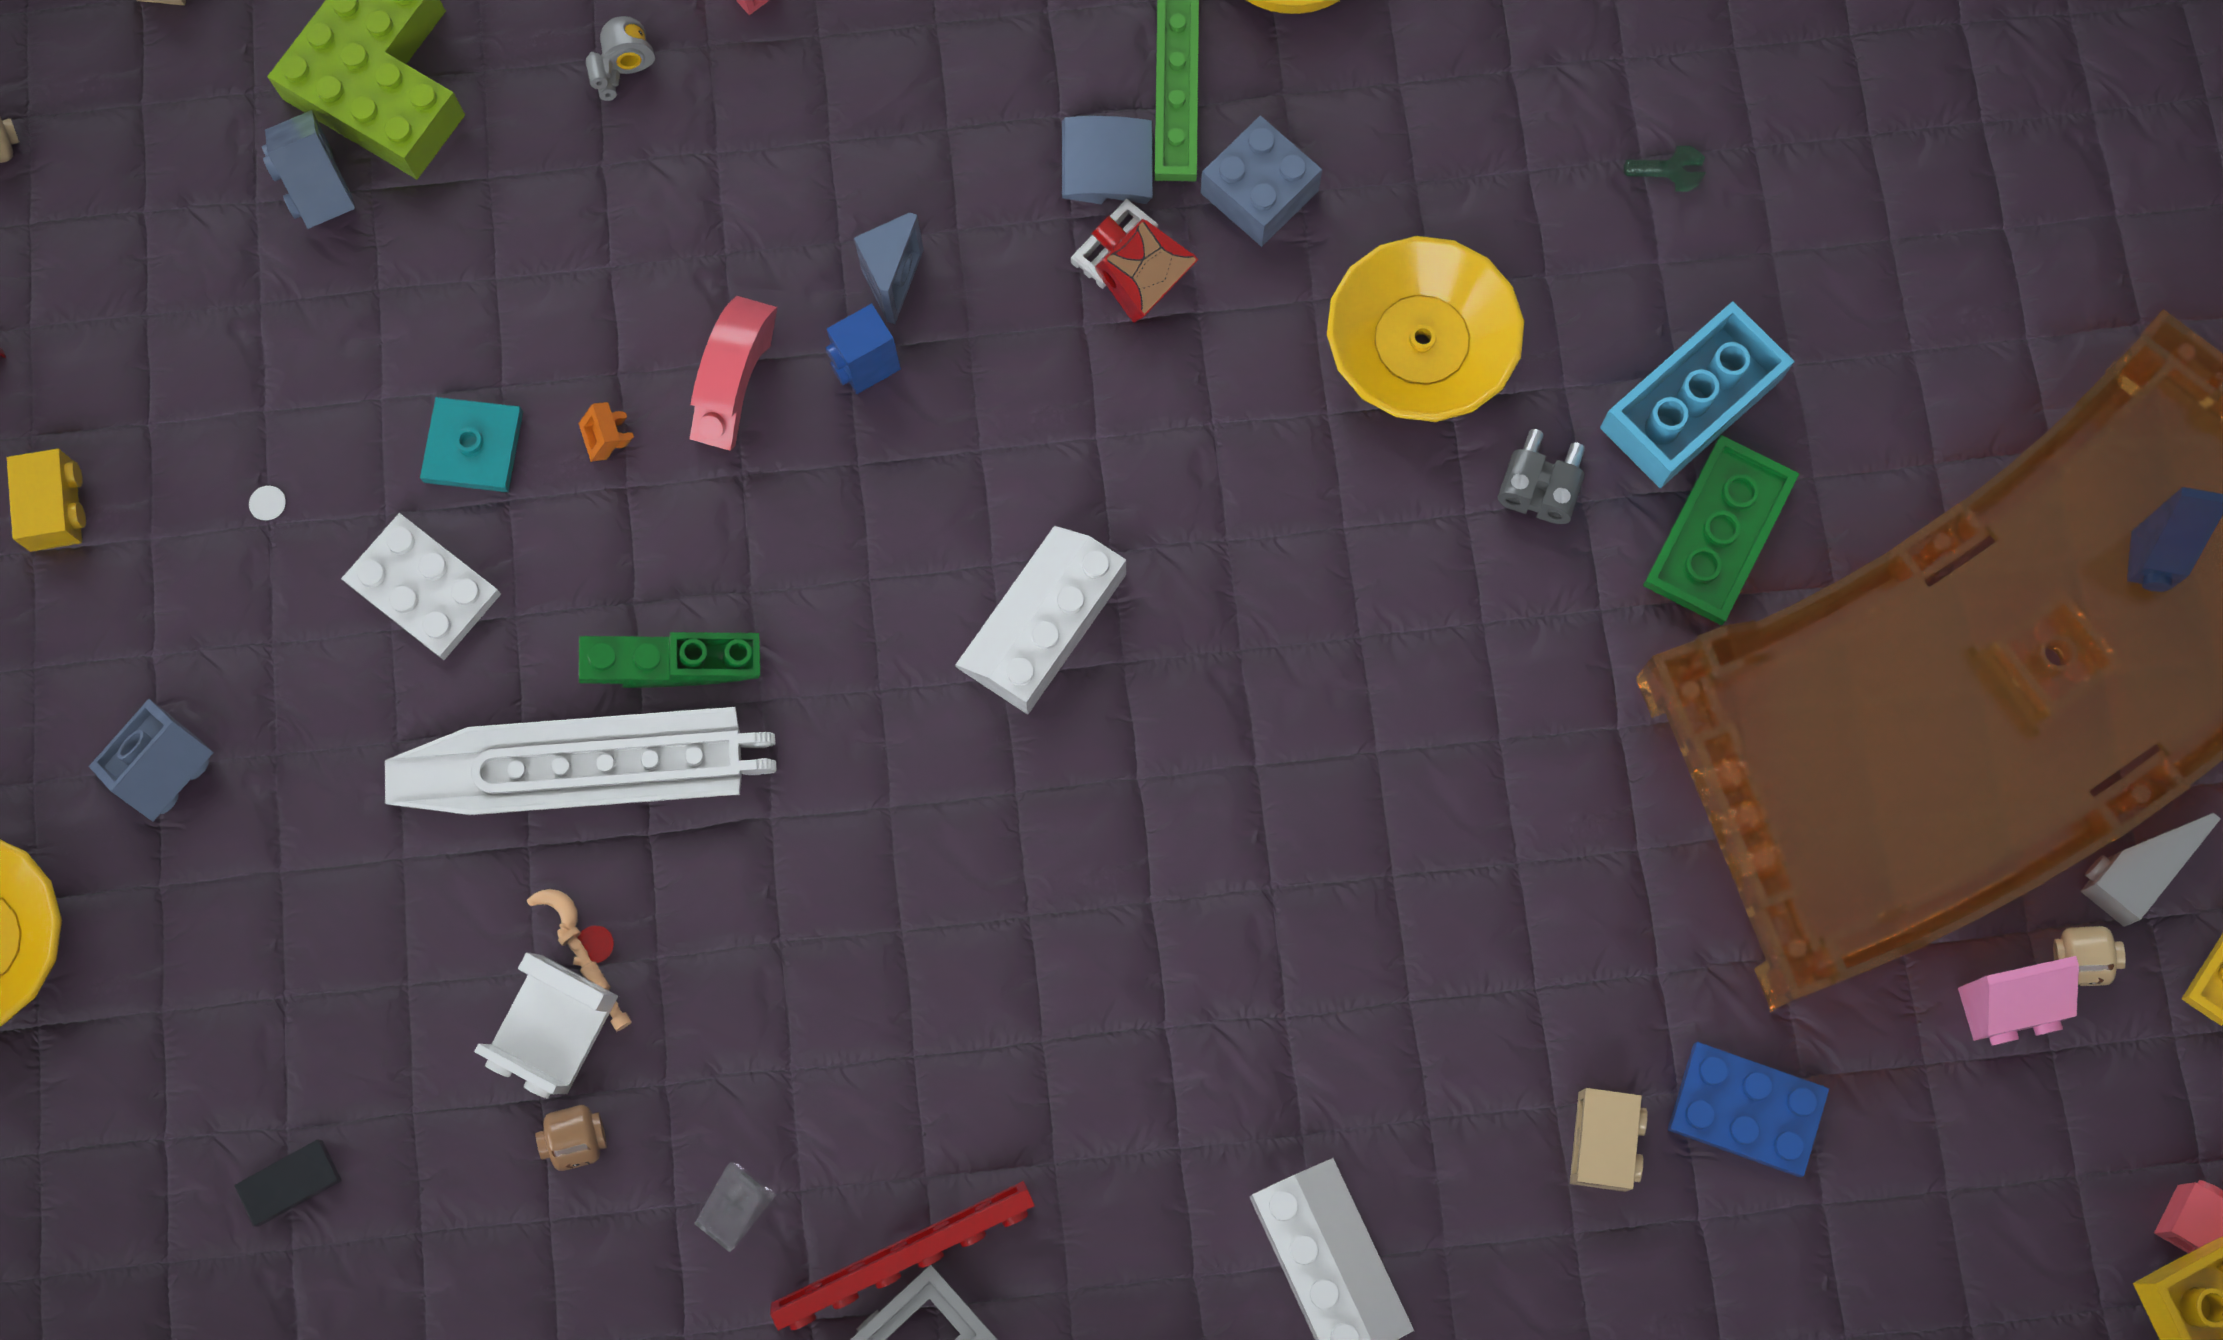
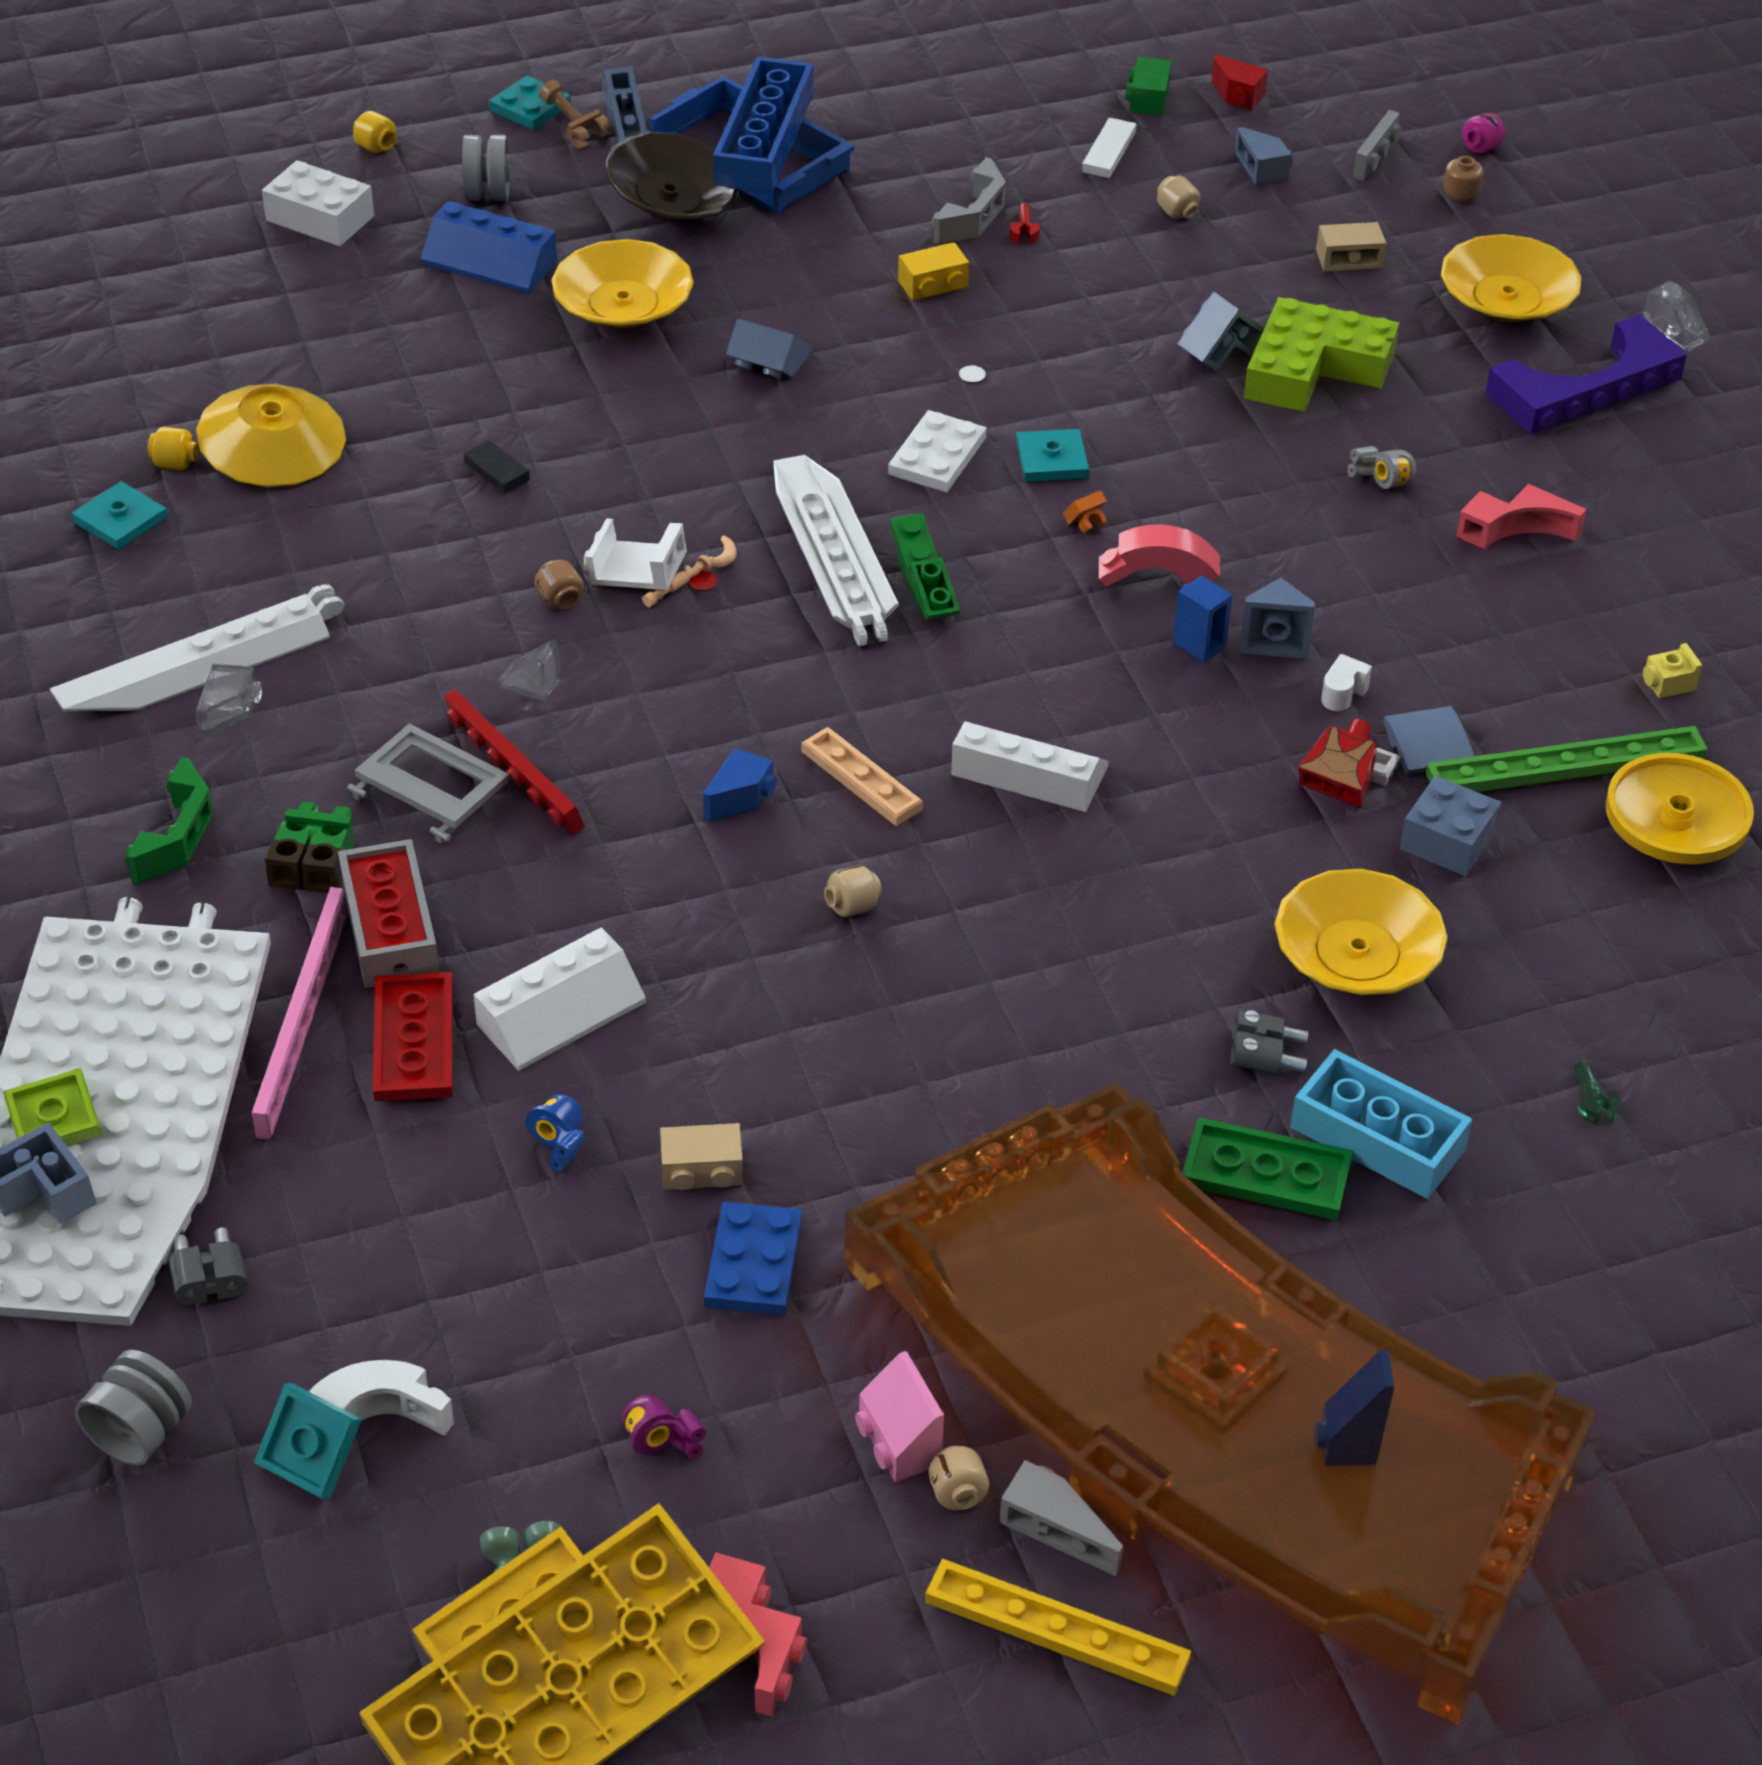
camera: 75 degrees right, 30 degrees down
none -> blue piece [525,1094,585,1172]
none -> magenta piece [622,1395,706,1460]
none -> blue slope [703,748,777,821]
none -> light nougat tile [801,727,923,826]
none -> tan head [824,865,882,917]
none -> white leg [1321,654,1372,711]

